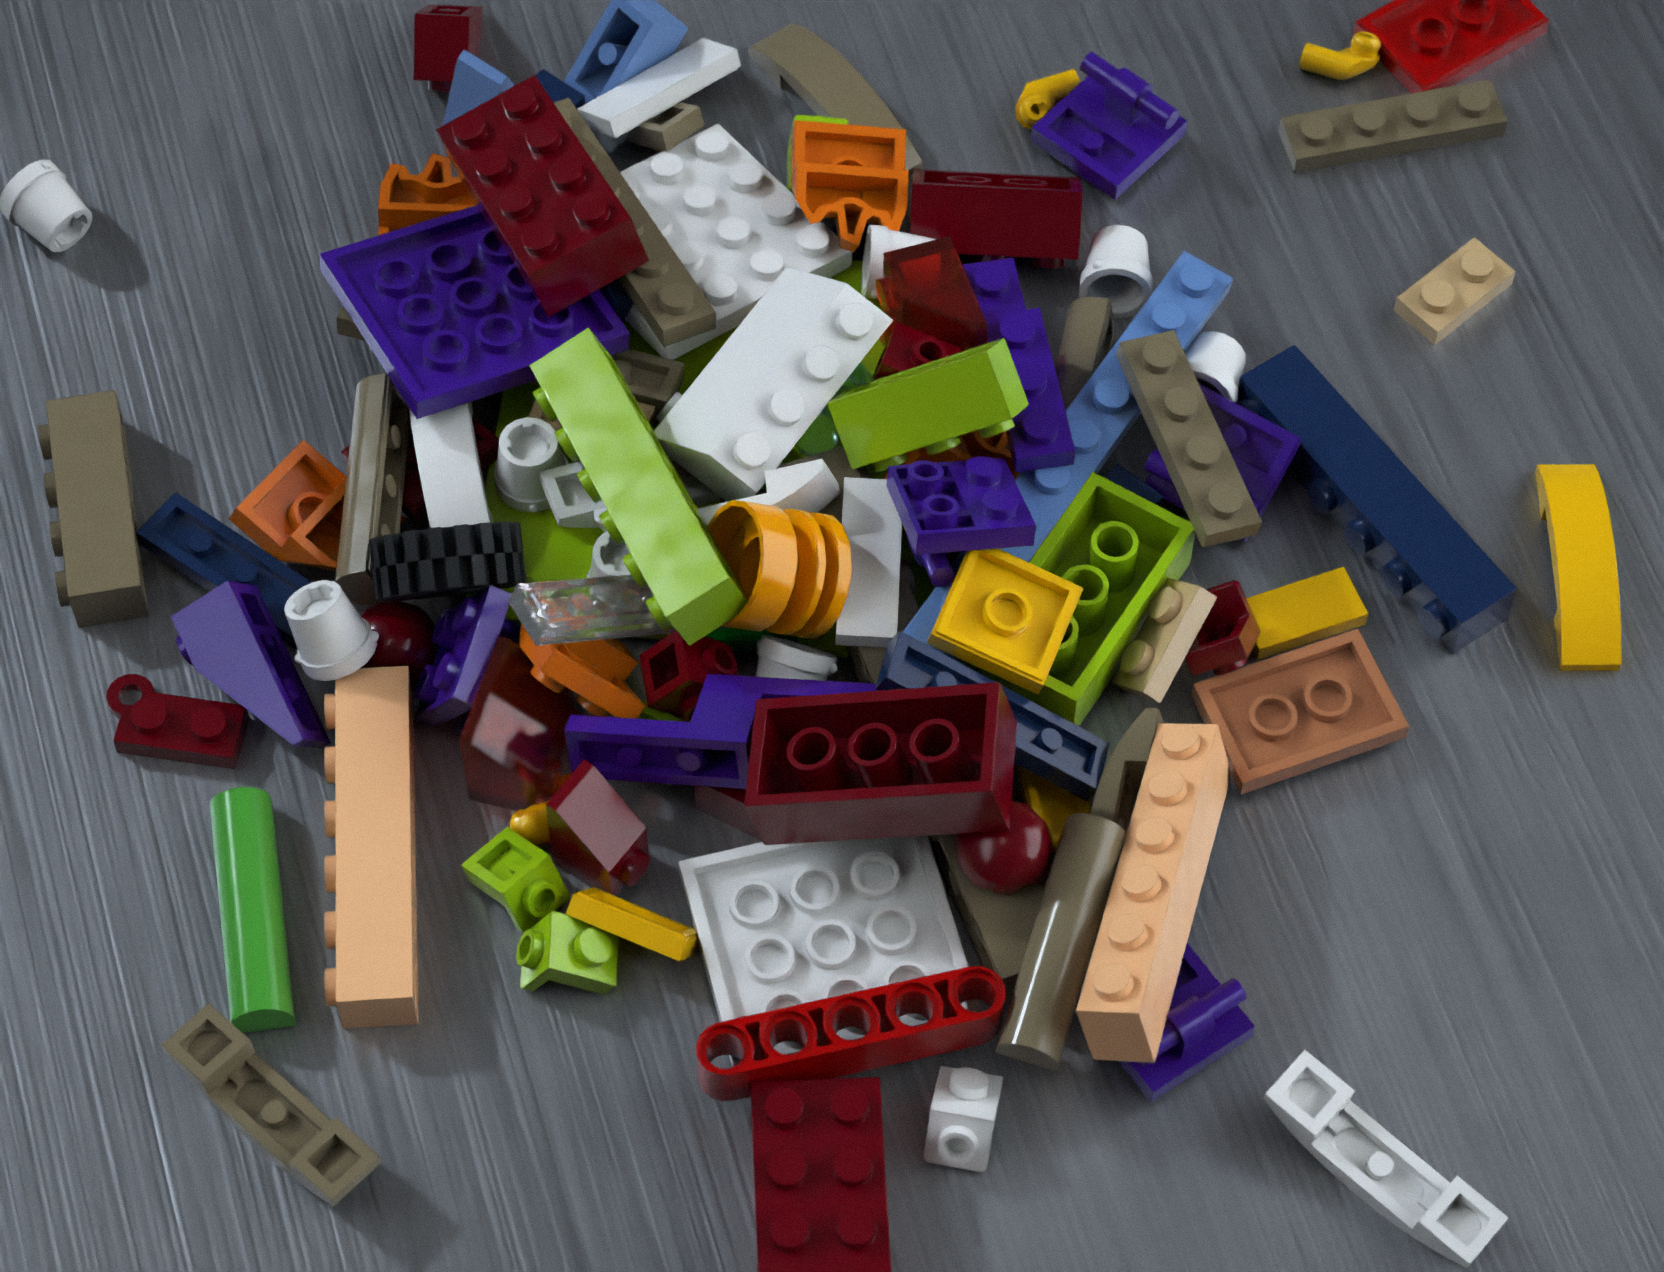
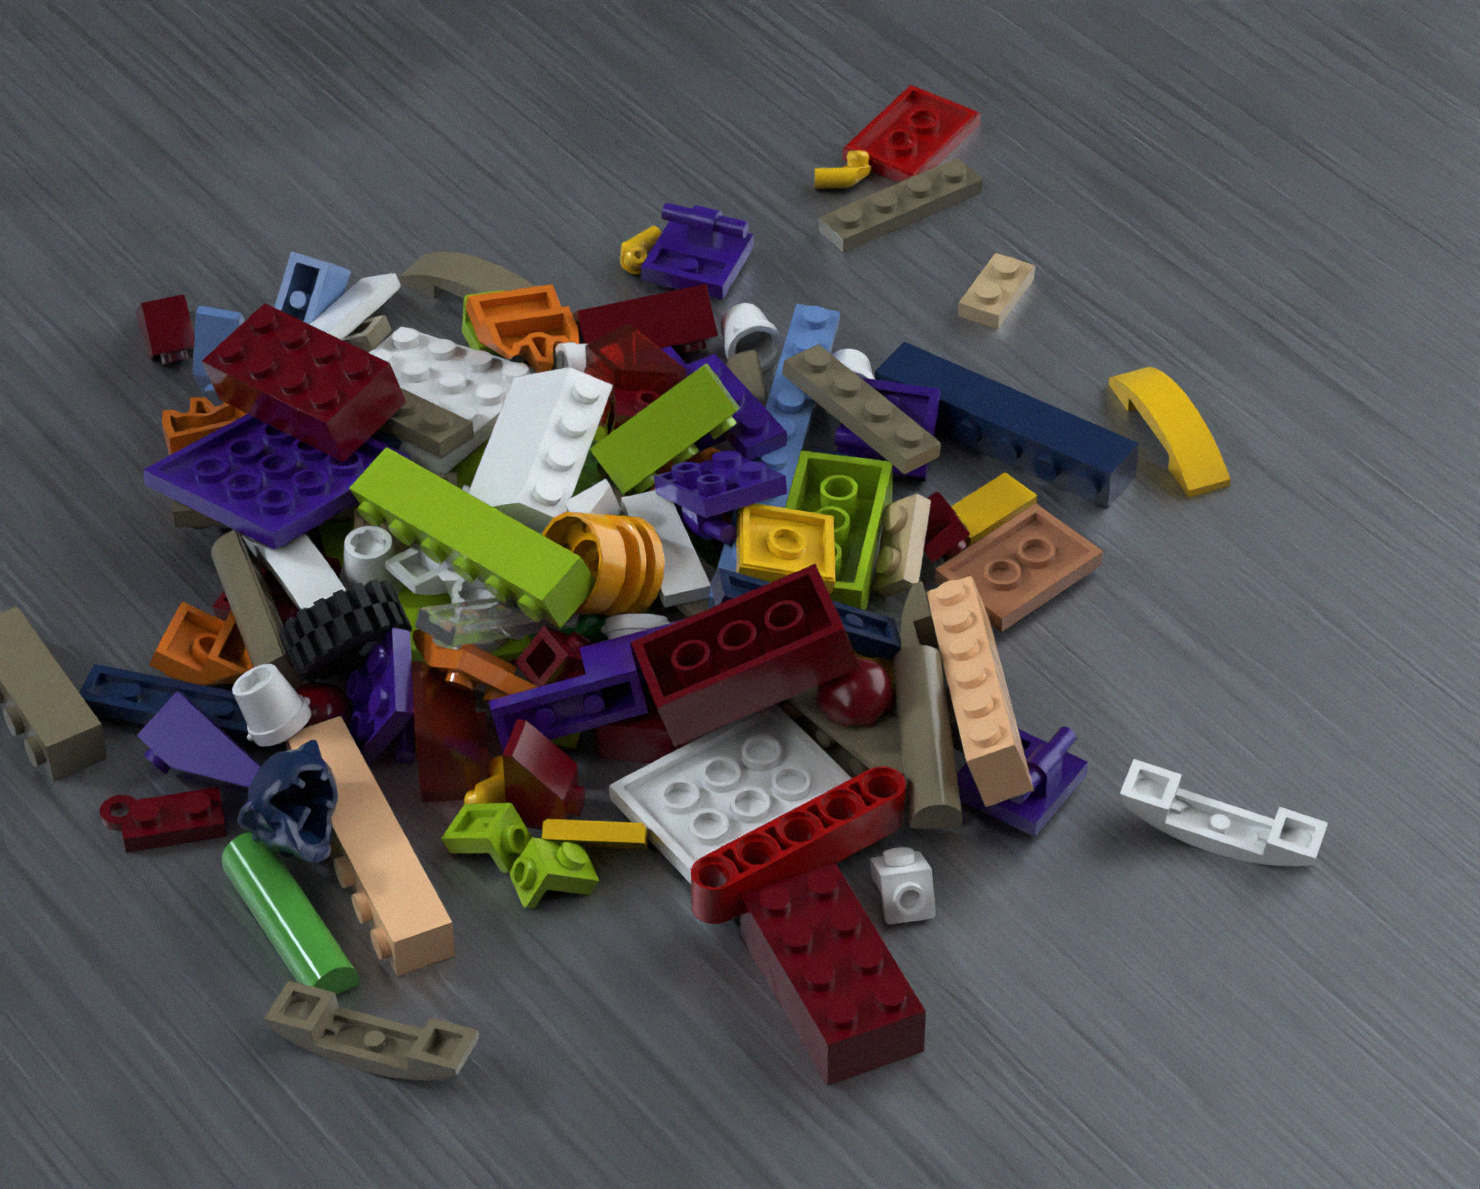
camera: 20 degrees left, 15 degrees down
none -> dark blue head [237,740,339,863]

